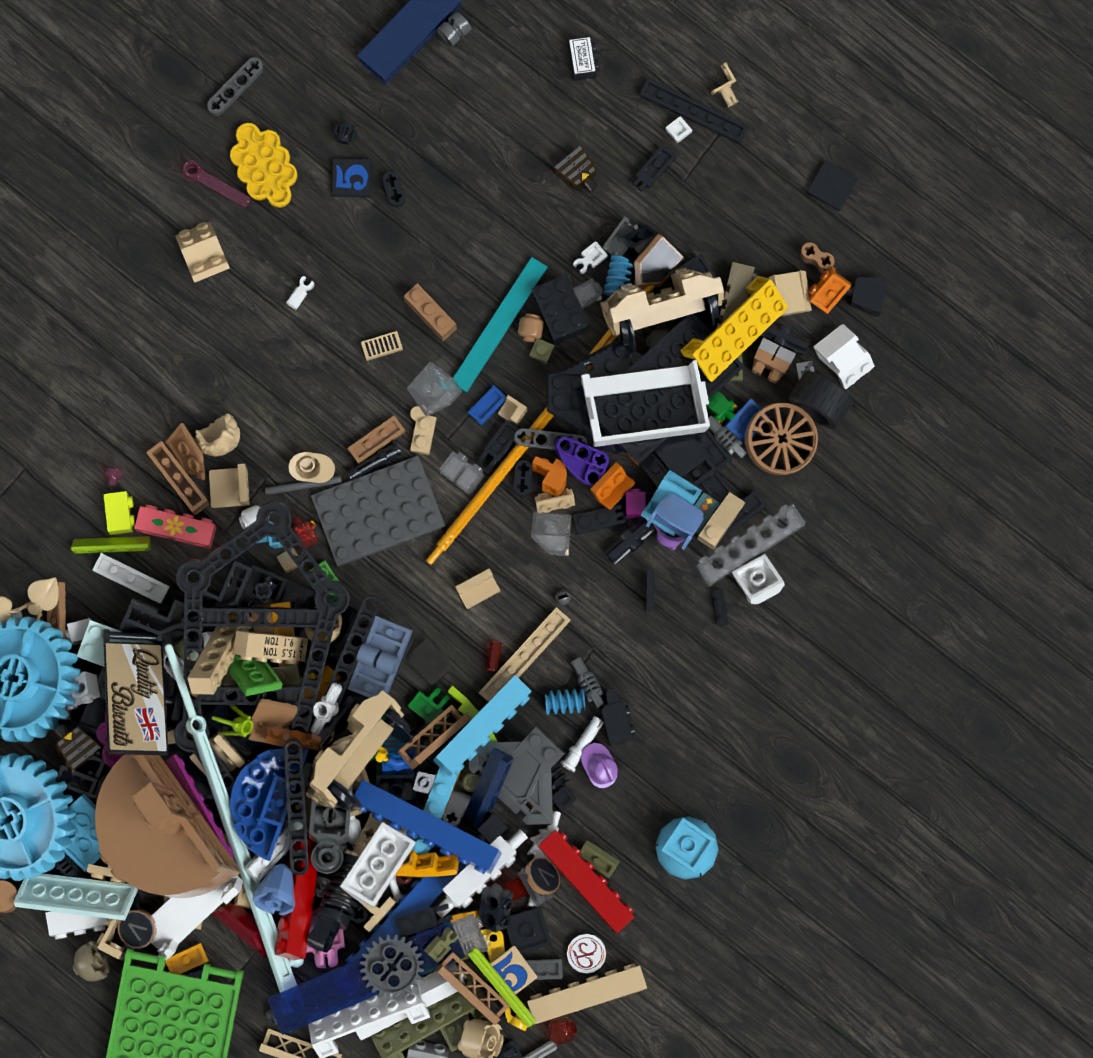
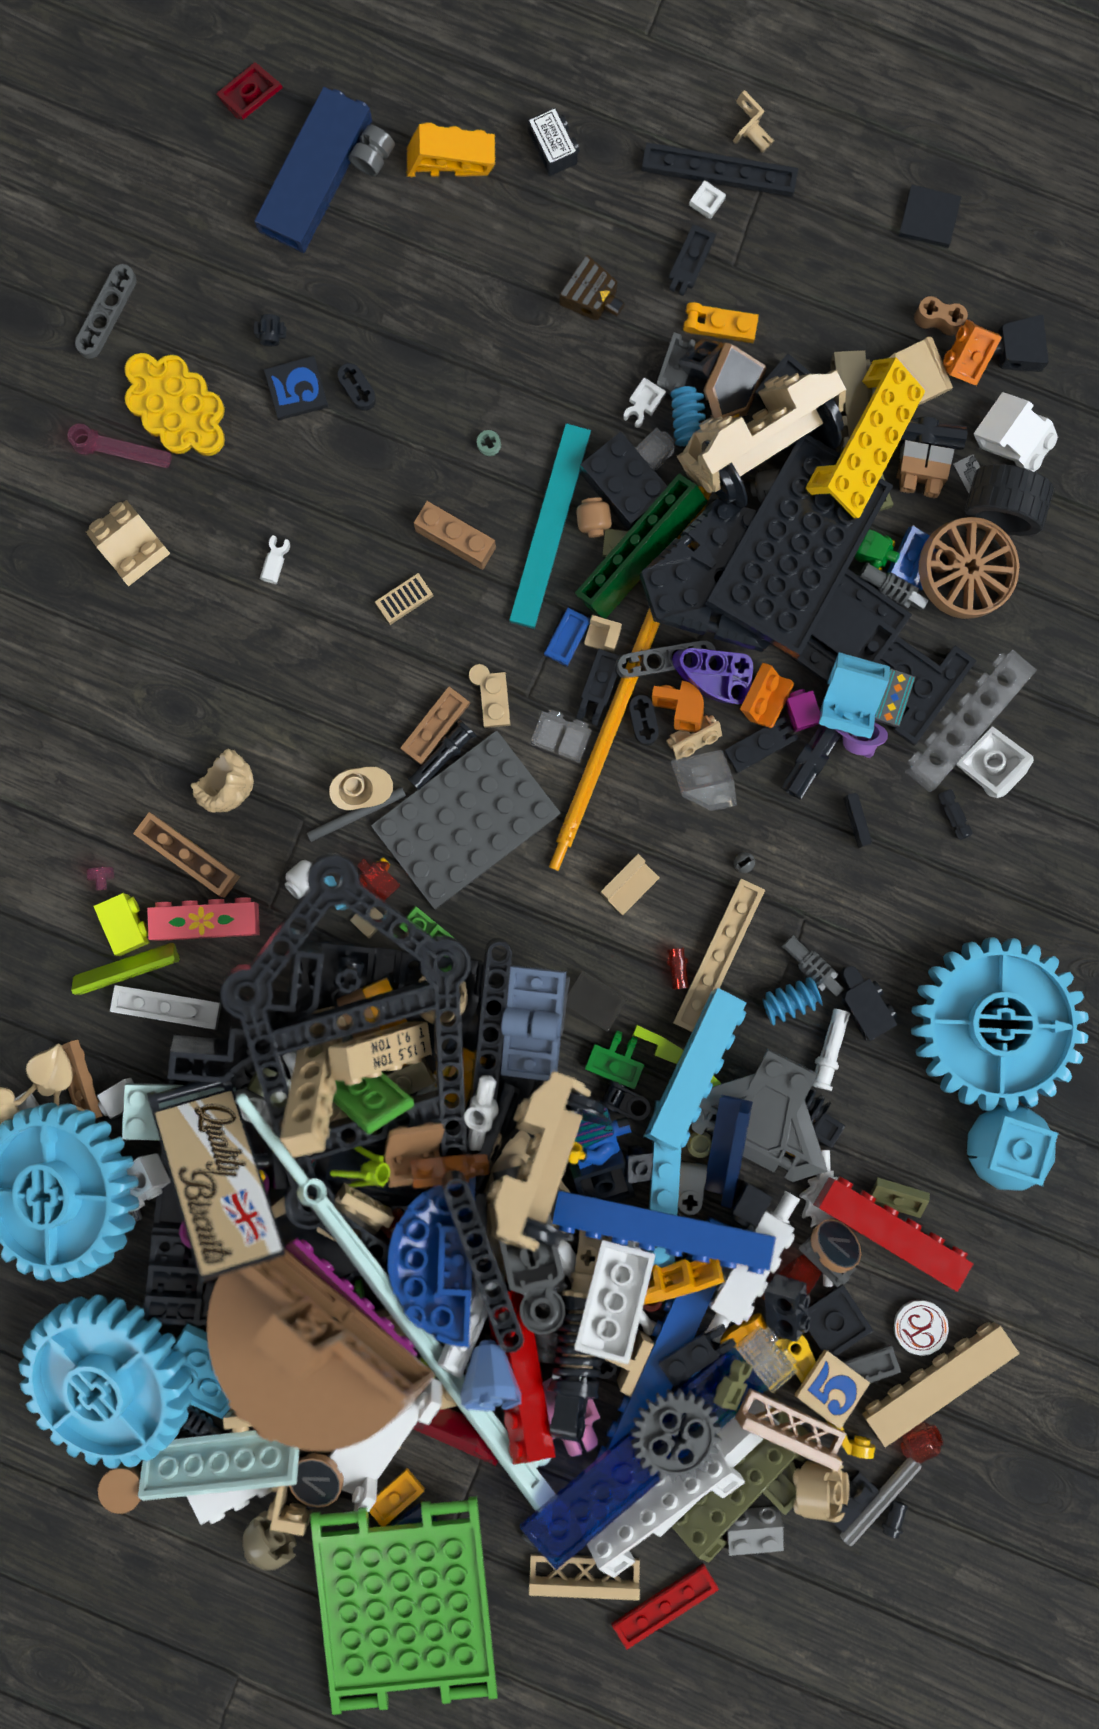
camera: 15 degrees left, 5 degrees up
dark brown torso [54,724,101,774] -> none
medium nougat tile [165,423,205,480] -> none
tan bracket [209,464,250,508] -> none
medium nougat fence [397,705,472,770] -> none
clear slope [407,362,463,416] -> none
lime axle [468,947,536,1027] -> none
white piece [581,360,710,447] -> none
medium lavender piece [581,743,618,788] -> none
medium blue piece [646,493,704,550] -> none
tan slope [697,492,745,550] -> none
none -> light orange wedge [407,123,495,177]
none -> sand green bush [477,430,501,456]
none -> dark green brick [575,474,708,619]
none -> light orange plate [683,302,759,343]
none -> medium azure gear [911,937,1089,1112]

